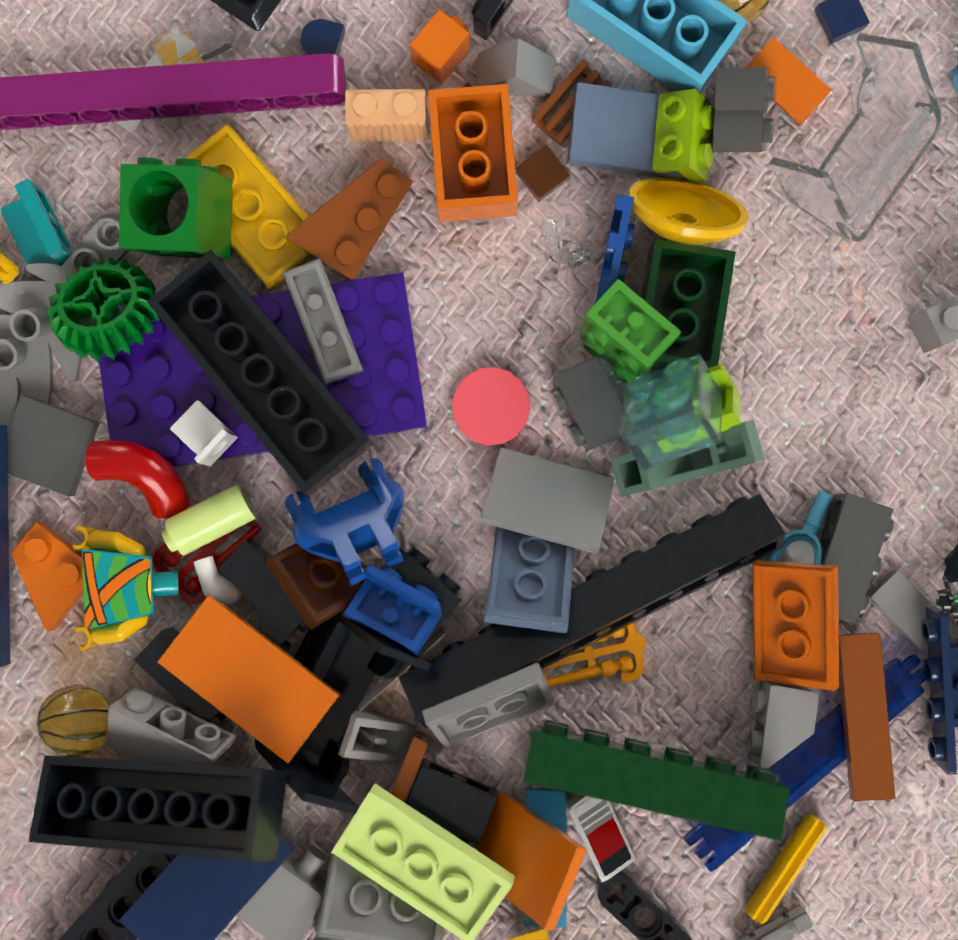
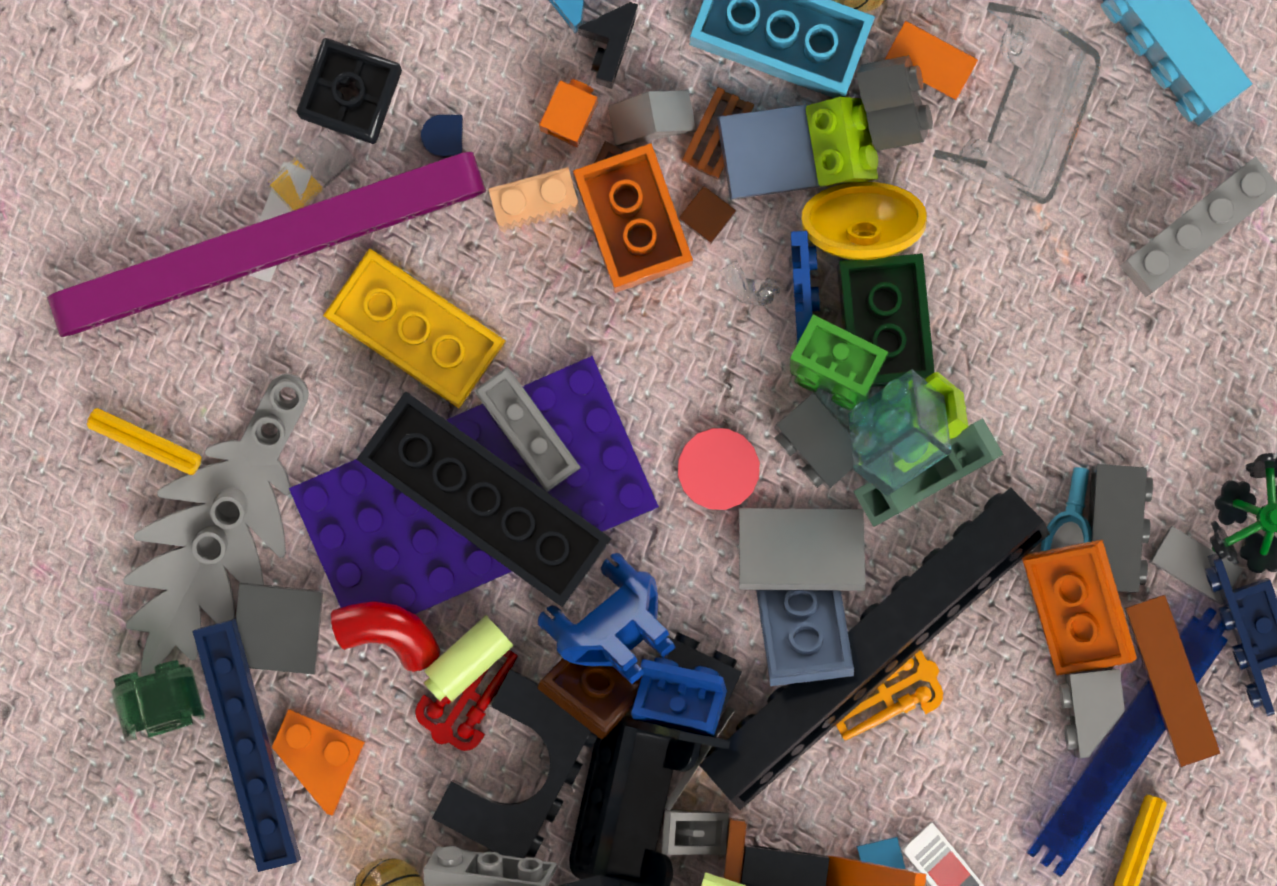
camera: 20 degrees left, 0 degrees up
teal panel [0,179,74,278] -> none
green gear [46,257,160,361] -> none
torso [72,526,179,651] -> none
green brick [119,157,233,260] -> none
orange tile [158,595,340,763] -> none
white bracket [170,400,238,466] -> none
white arm [193,555,243,605] -> none
dark orange wing [283,159,413,280] -> none
light grey tile [422,663,555,749] -> none
dark green brick [523,719,790,841] -> none

